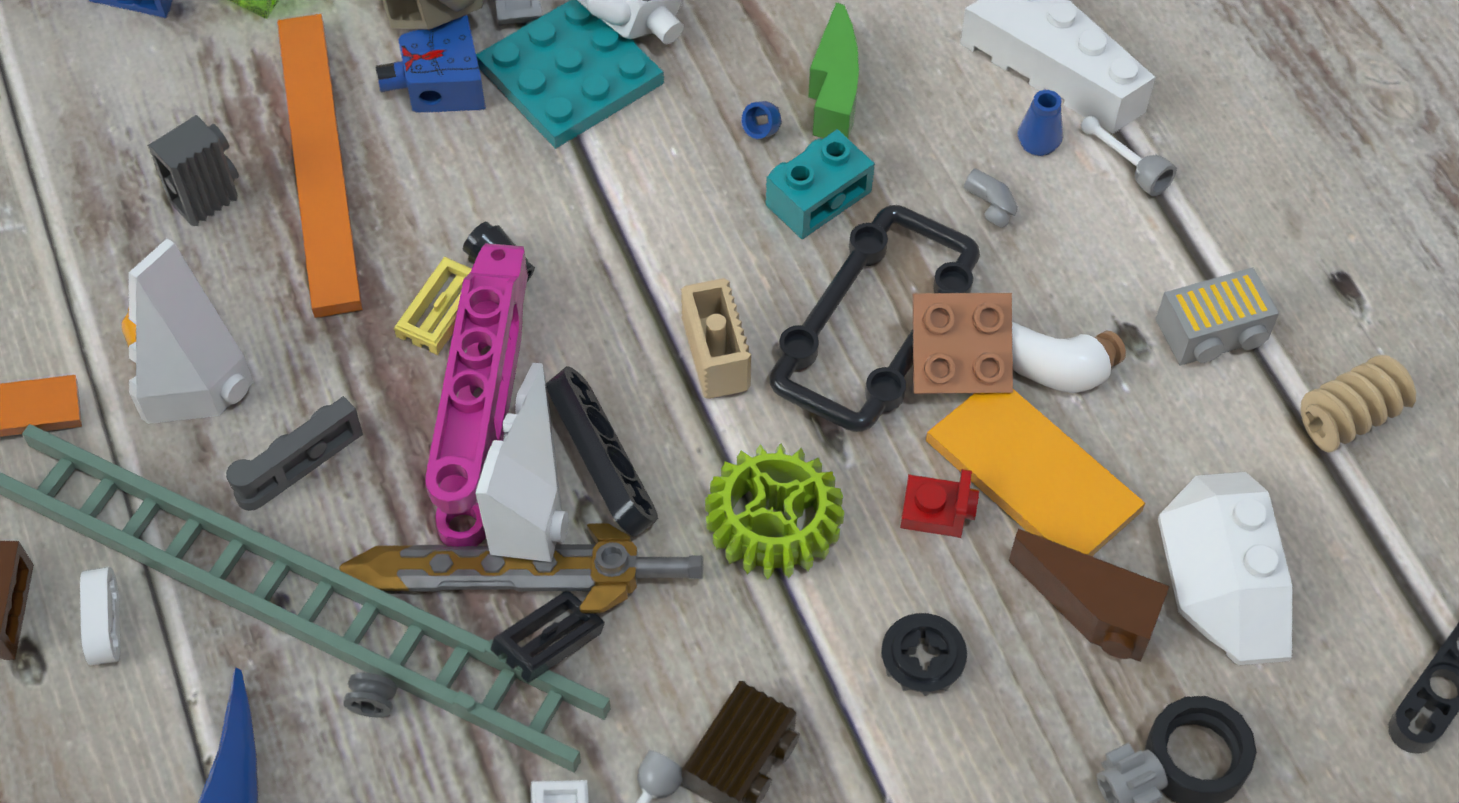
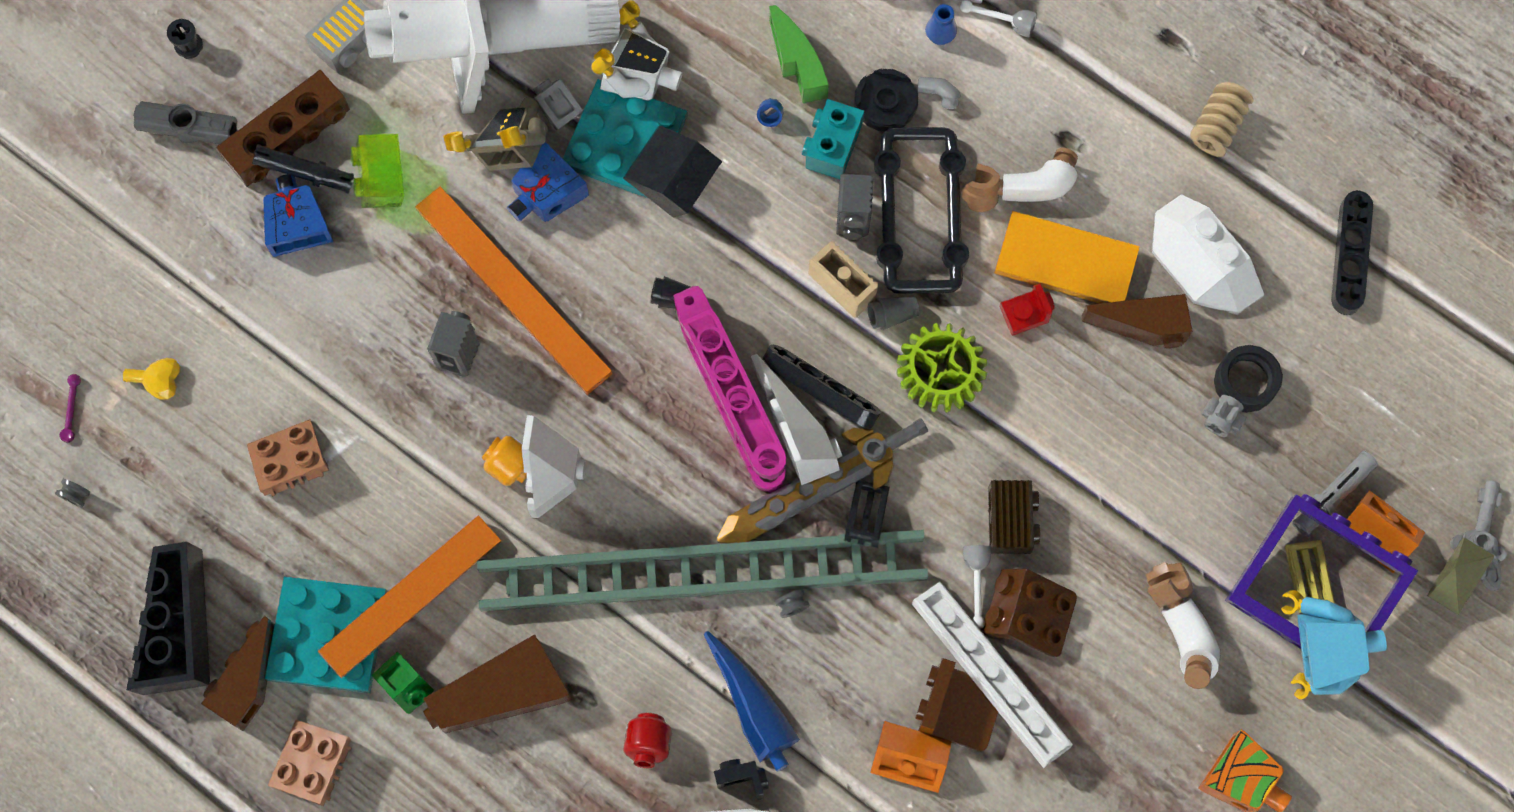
camera: 30 degrees left, 15 degrees up
white beam [80,567,120,666] -> none
dark grey plate [226,396,363,511] -> none
light yellow tile [394,257,472,355] -> none
black gear [881,613,967,697] -> none
nougat hinge [912,293,1013,394] -> none
light grey brick [1156,267,1279,366] -> none
none -> black slope [623,126,722,218]
none -> red head [623,713,672,768]
none -> dark grey brick [836,174,874,240]
none -> black tile [854,68,918,131]
none -> dark grey cone [868,297,919,330]

